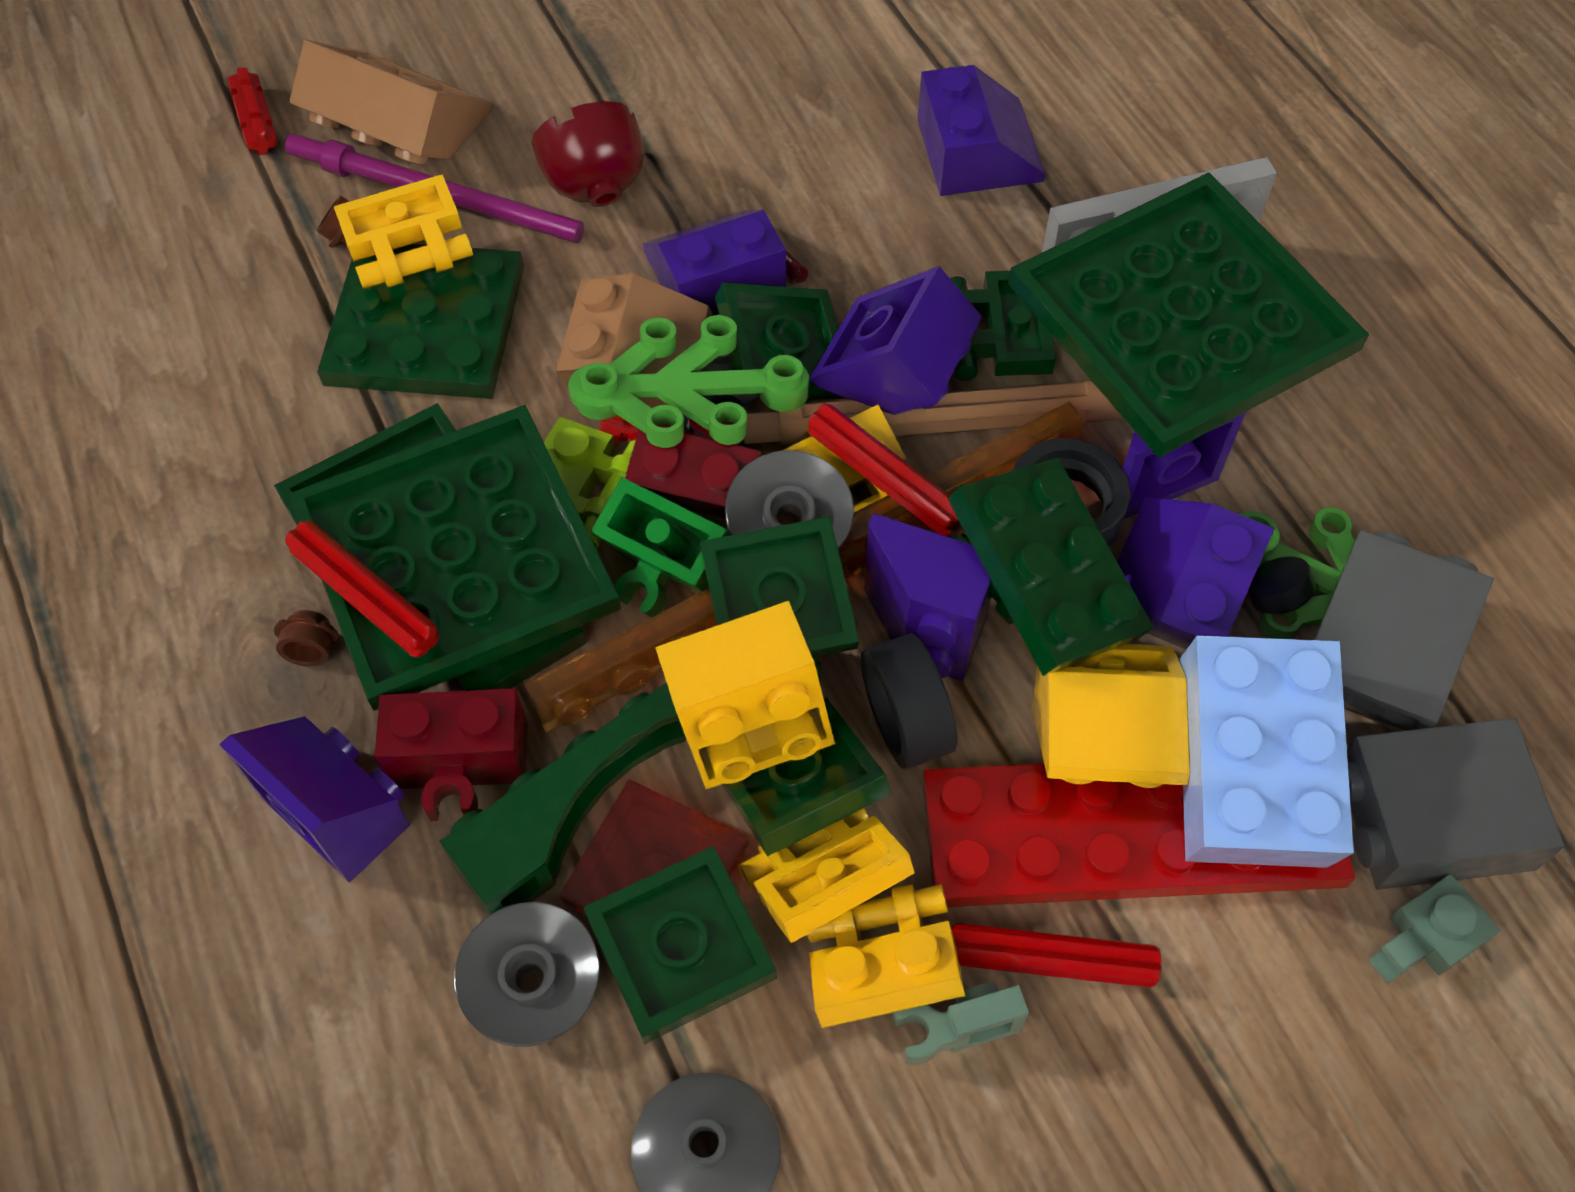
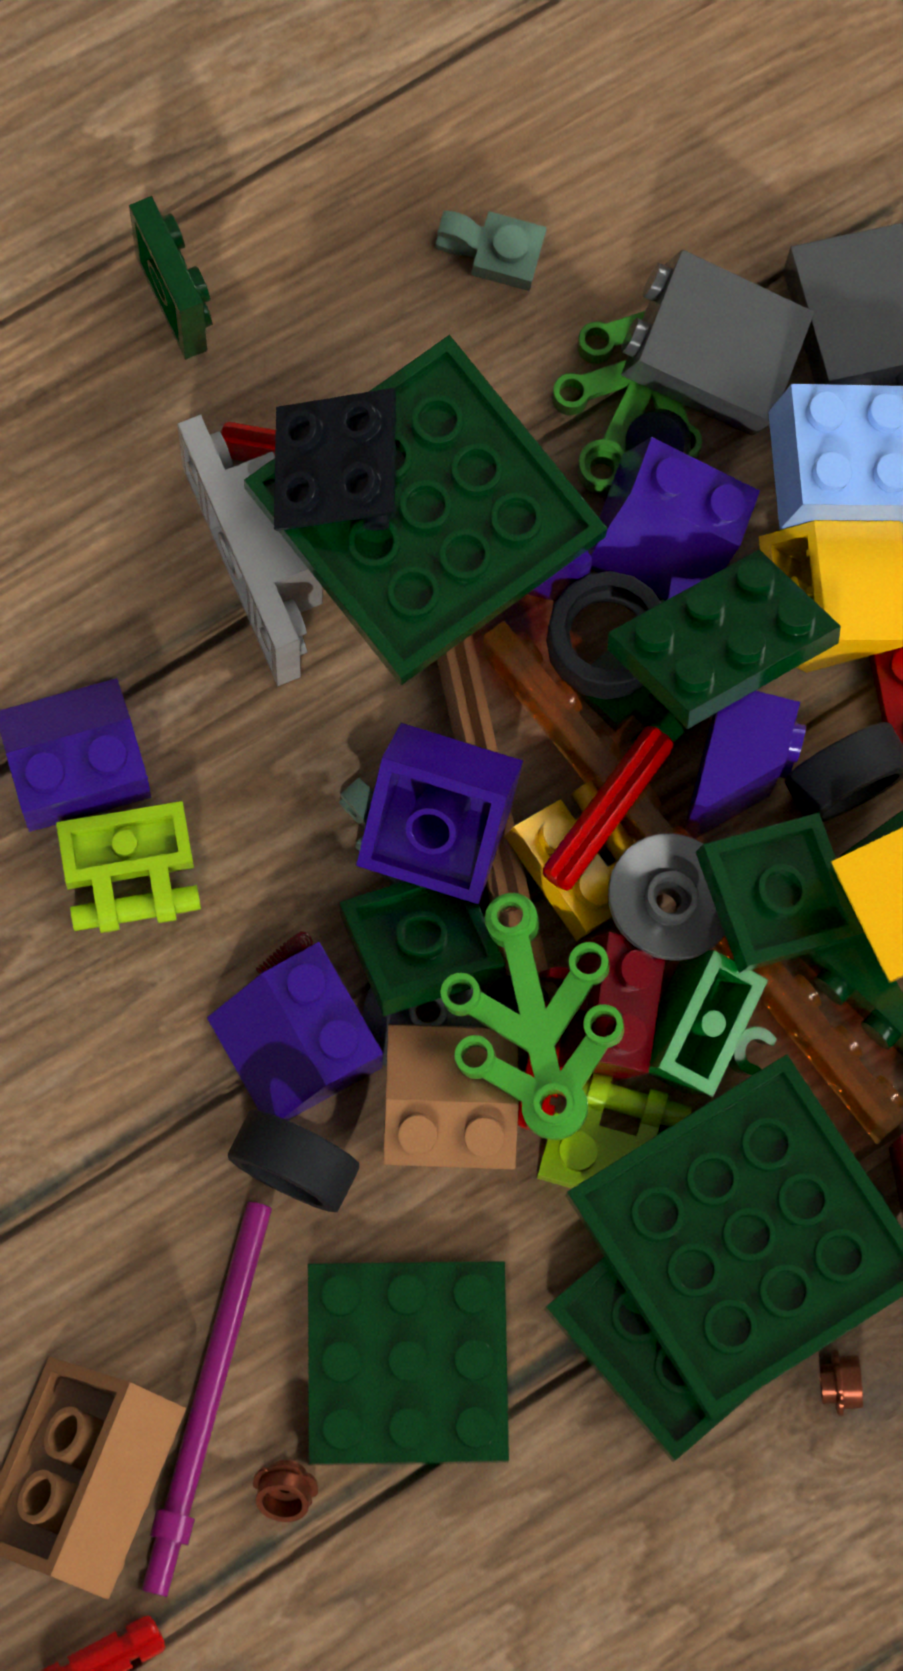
camera: 105 degrees left, 15 degrees up
red axle [285,520,440,657] -> none
yellow plate [334,174,473,289] -> none
dark red cylinder [531,101,645,207] -> none
dark green plate [950,271,1056,381] -> none
none -> lime plate [56,801,201,933]
none -> dark green plate [129,196,213,360]
none -> black tyre [228,1110,360,1212]
none -> black hinge [274,388,397,531]
none -> sand green plate [435,210,547,291]

